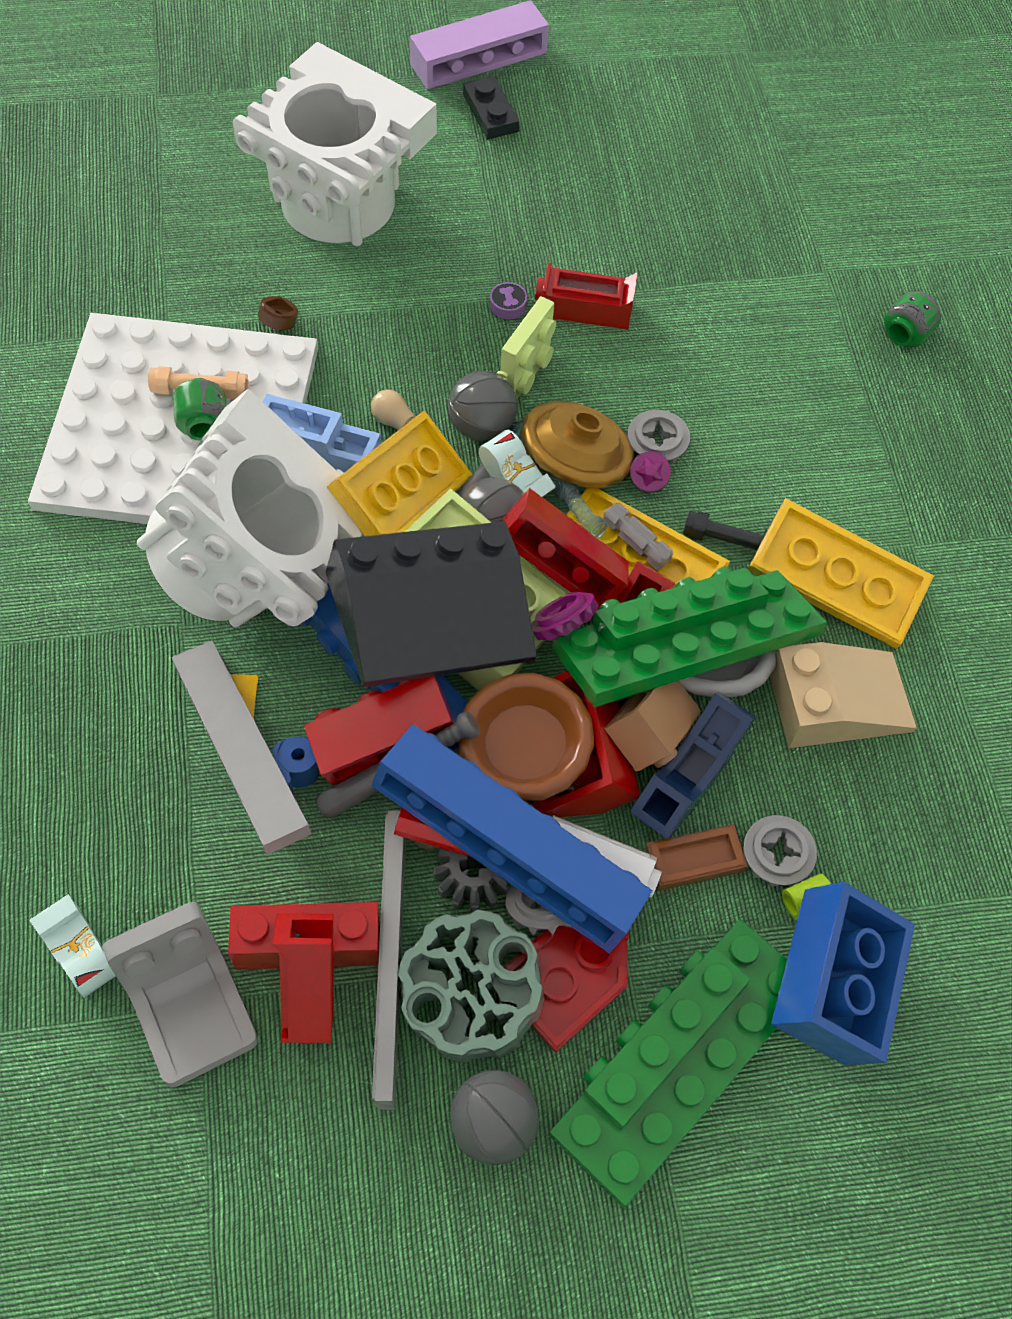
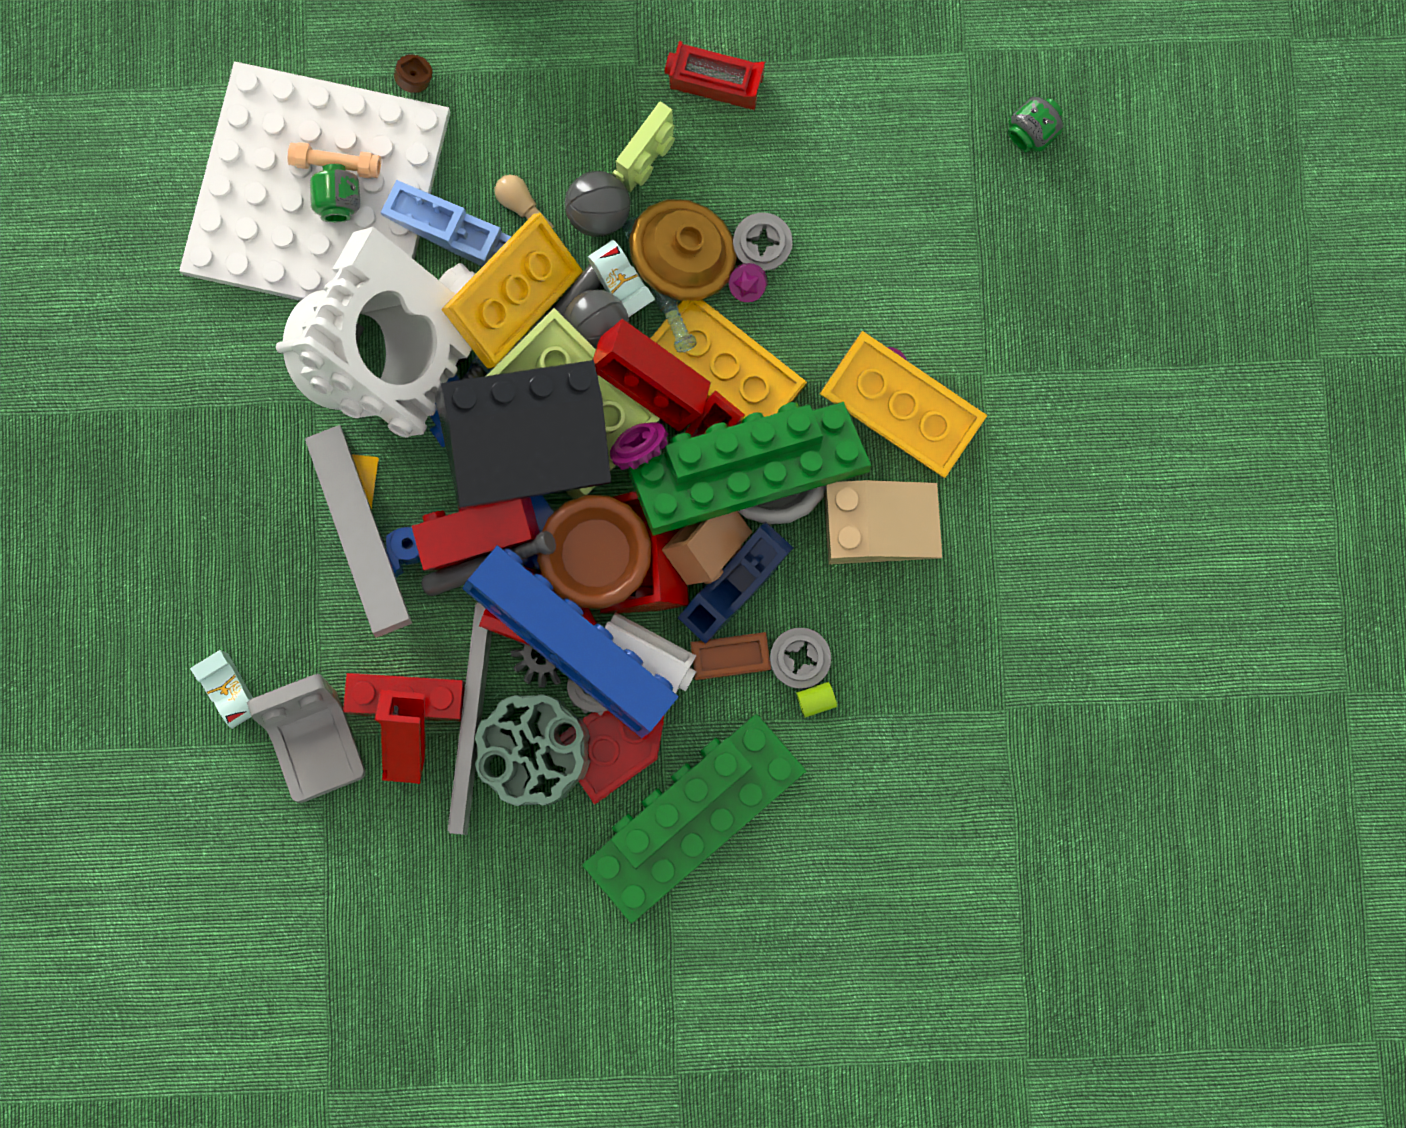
camera: 10 degrees right, 20 degrees up
dark grey piece [449,1070,540,1165] -> none
tile [490,282,527,320] -> none
light grey axle [603,503,673,570] -> none
black bar [683,511,768,550] -> none
blue brick [771,882,915,1065] -> none

